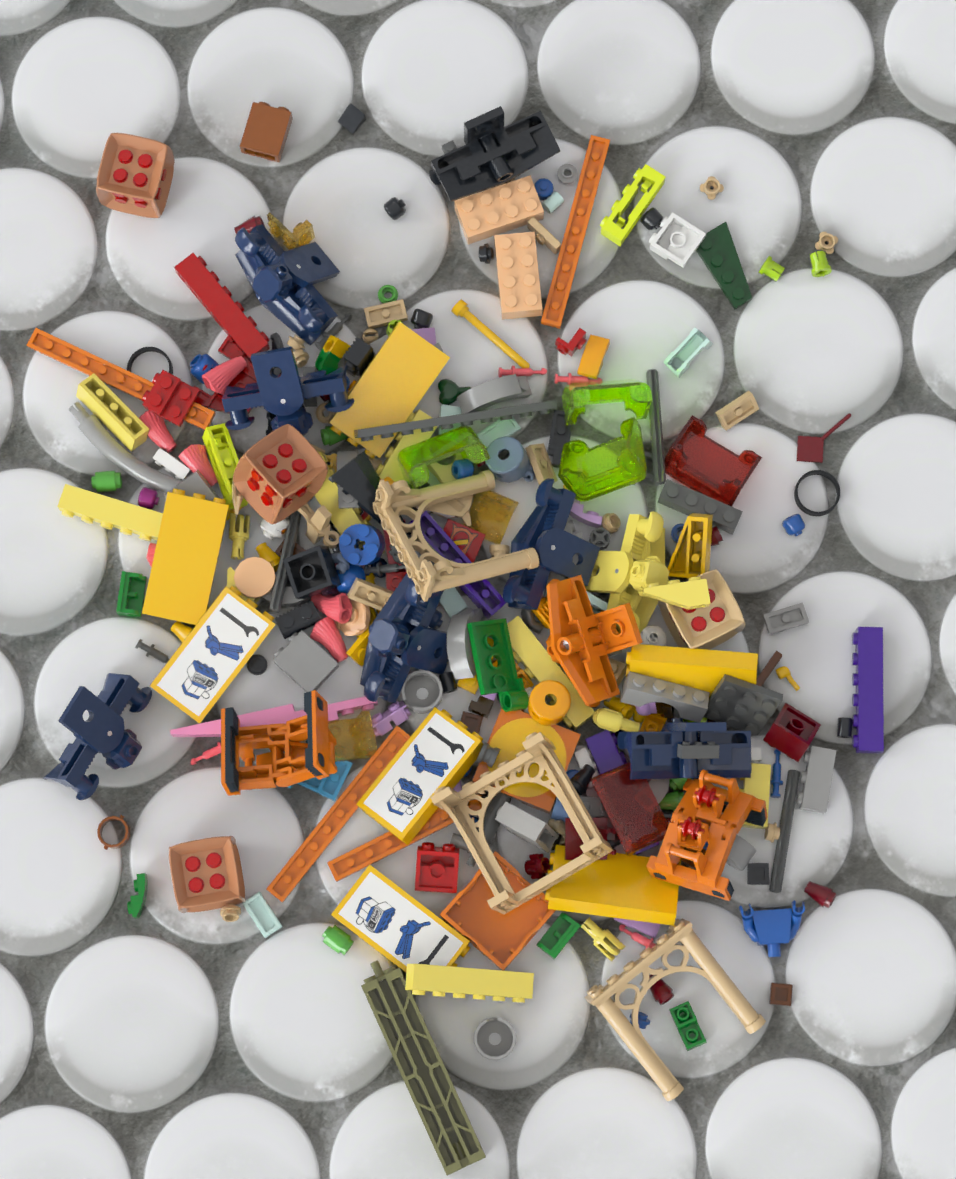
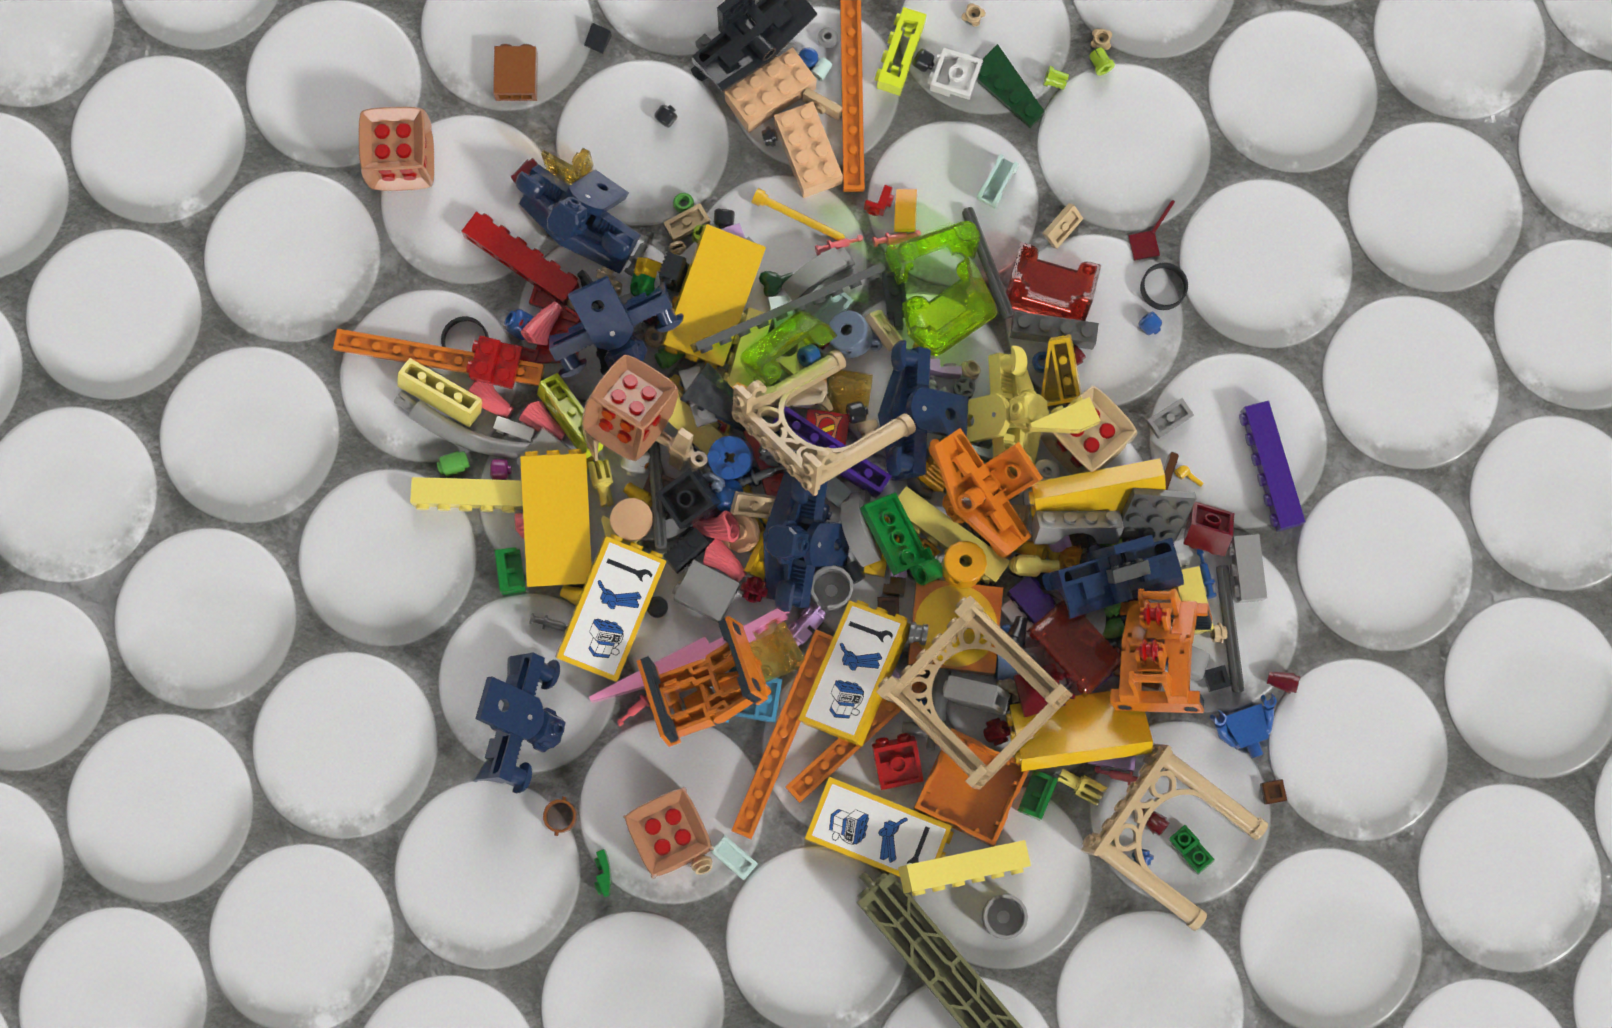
camera: 20 degrees left, 0 degrees up
bright green brick [322,925,354,955] -> none
black hinge [837,717,852,738] -> none
none -> dark red gear [740,576,768,603]
none -> black piece [846,401,869,424]

